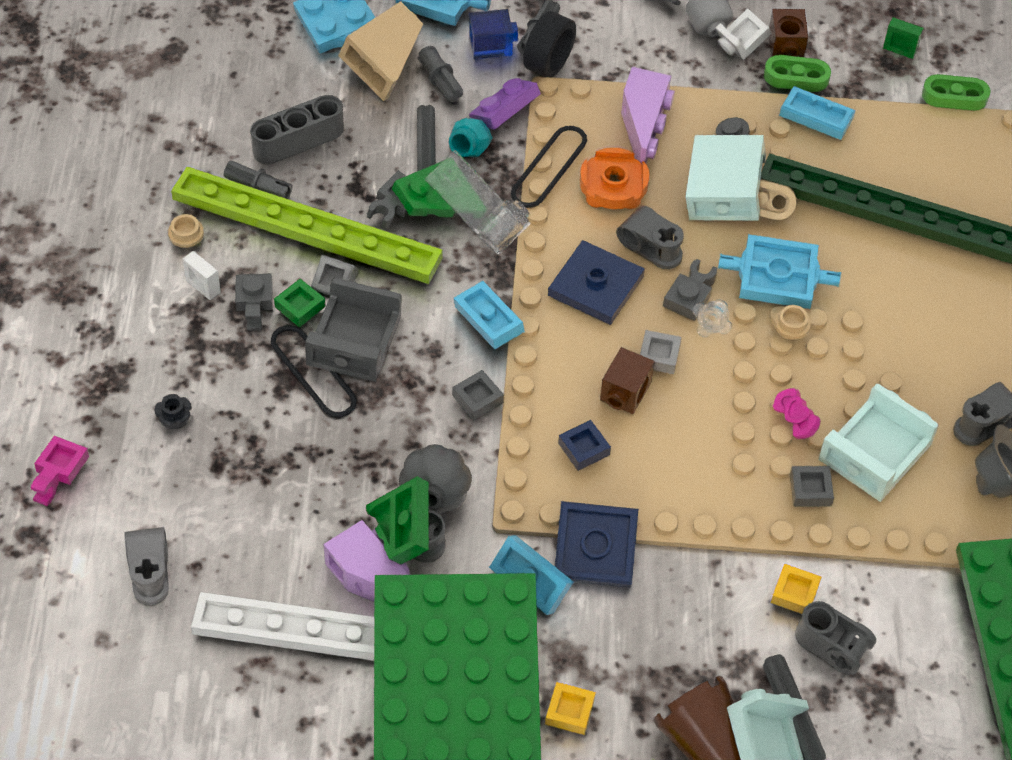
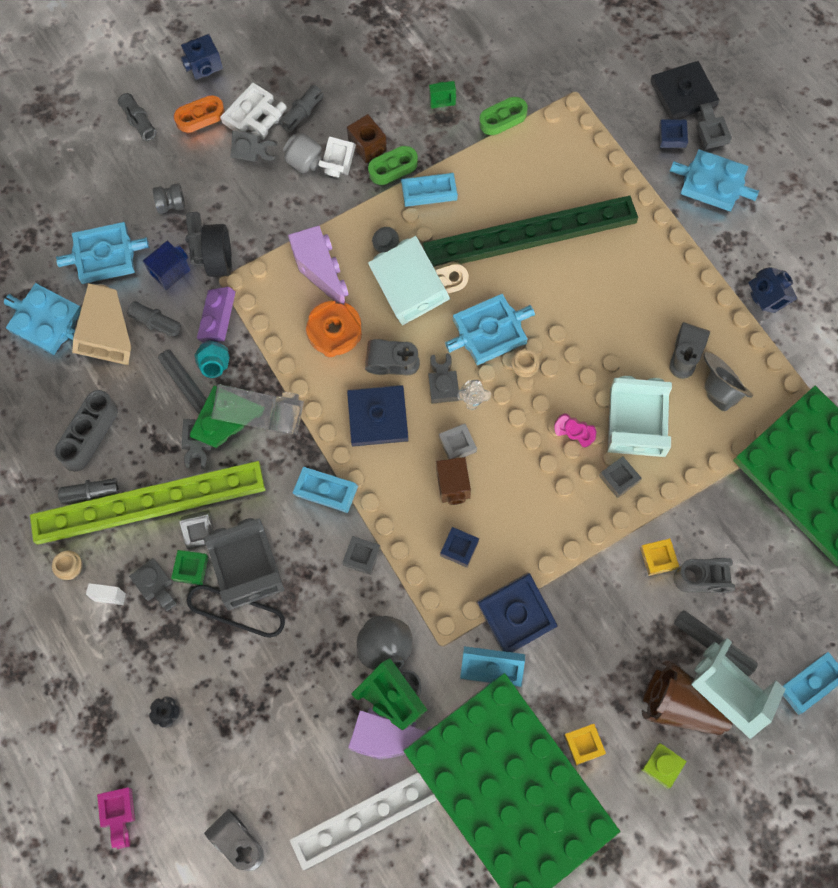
camera: 30 degrees left, 15 degrees up
black piece [511,126,587,208] -> none

